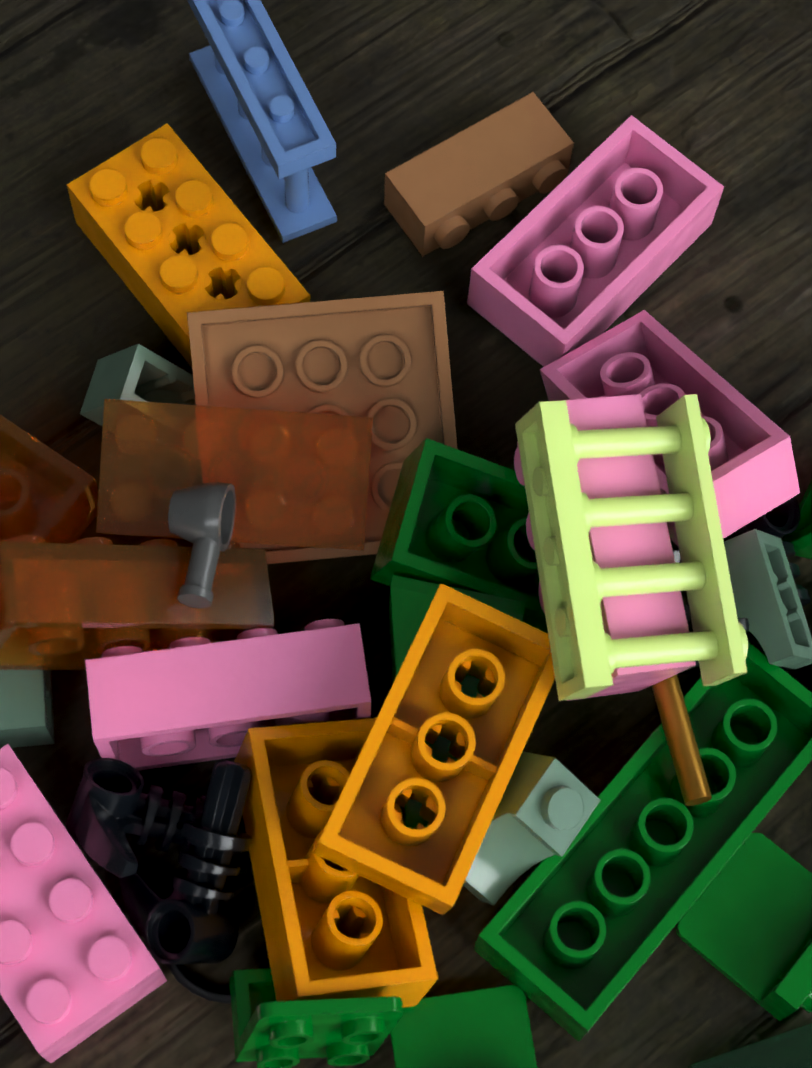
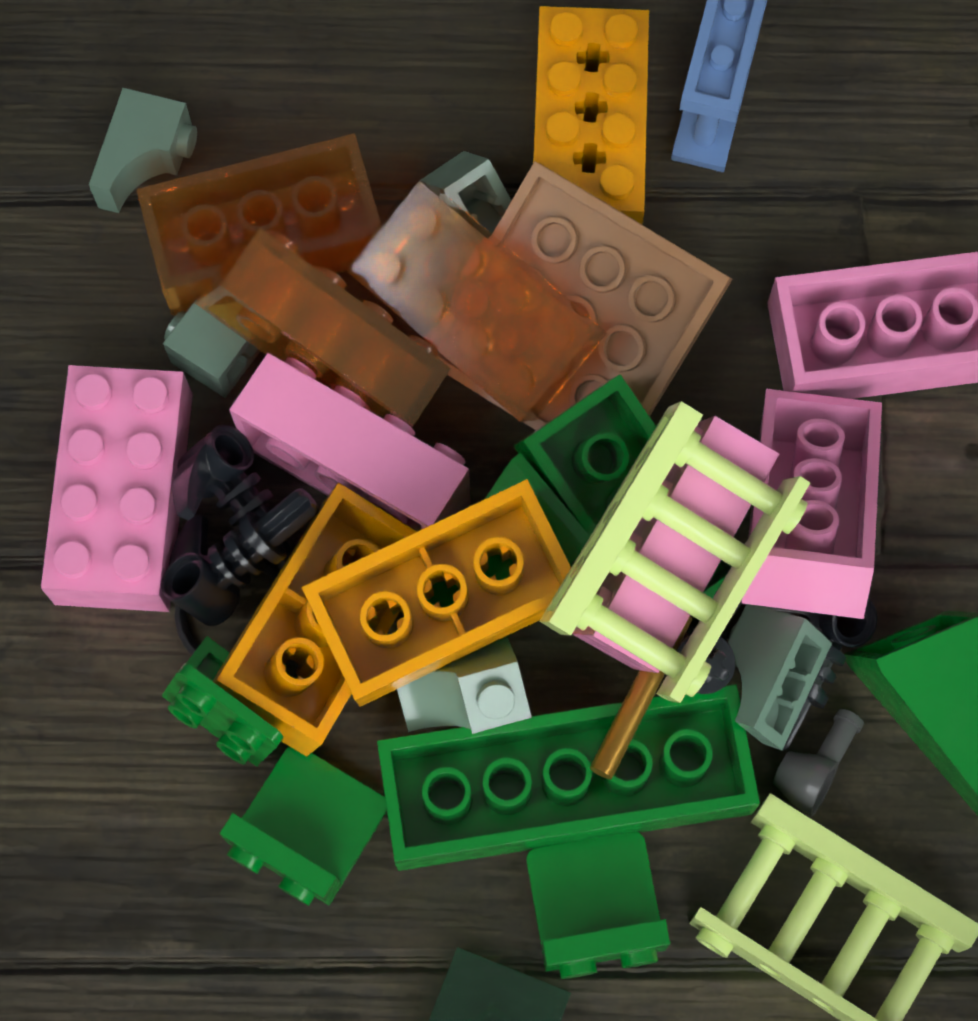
camera: 45 degrees right, 5 degrees up
dark grey bar [168,482,236,609] -> none
medium nougat brick [384,92,574,256] -> none

